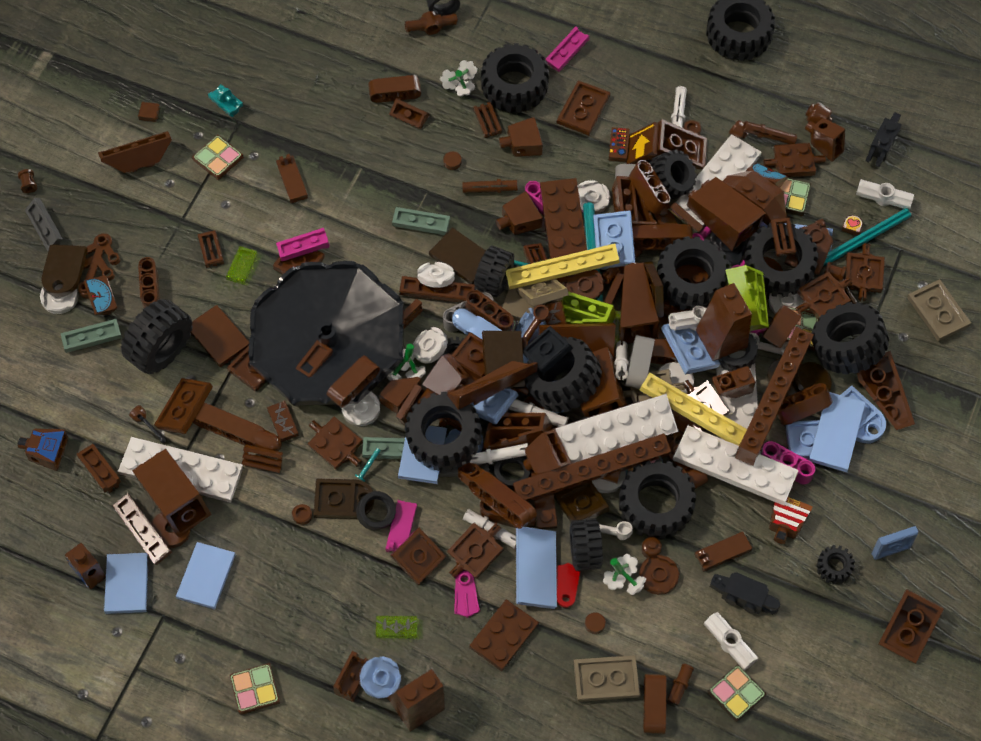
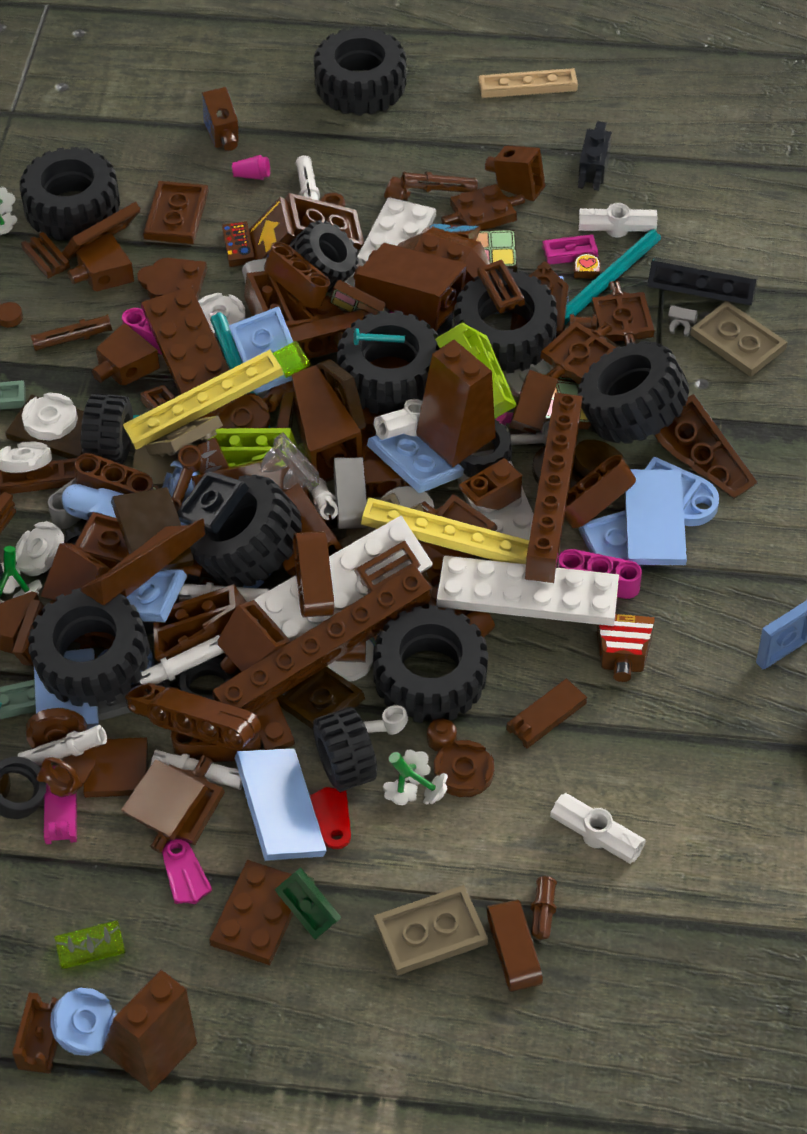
camera: 15 degrees left, 10 degrees down
reddish brown tile [390,527,447,585] -> none
dark pink hinge [545,27,589,72] -> none
reddish brown tile [585,612,605,634] -> none
tile [707,664,767,722] -> none
black hinge [710,572,781,615] -> none
reddish brown head [805,102,833,124] -> none
black tyre [816,545,855,585] -> none
none -> white pin [18,725,107,766]
none -> white tile [22,393,78,441]
none -> reddish brown tile [26,708,87,748]
none -> reddish brown piece [37,748,96,797]
none -> reddish brown tile [62,202,140,261]
none -> reddish brown tile [83,737,148,798]
none -> tile [121,759,208,841]
none -> reddish brown plate [137,258,207,299]
none -> reddish brown torso [202,87,239,151]
none -> dark pink cone [232,155,270,180]
none -> clear tile [260,433,319,491]
none -> clear neon green tile [273,341,310,378]
none -> dark green tile [274,867,342,940]
none -> reddish brown beam [293,531,334,618]
none -> teal pin [353,328,405,345]
none -> reddish brown tile [354,541,421,594]
none -> tan tile [479,69,578,98]
none -> dark pink tile [542,234,598,265]
none -> black brick [647,257,759,305]
none -> light grey tile [668,306,698,337]

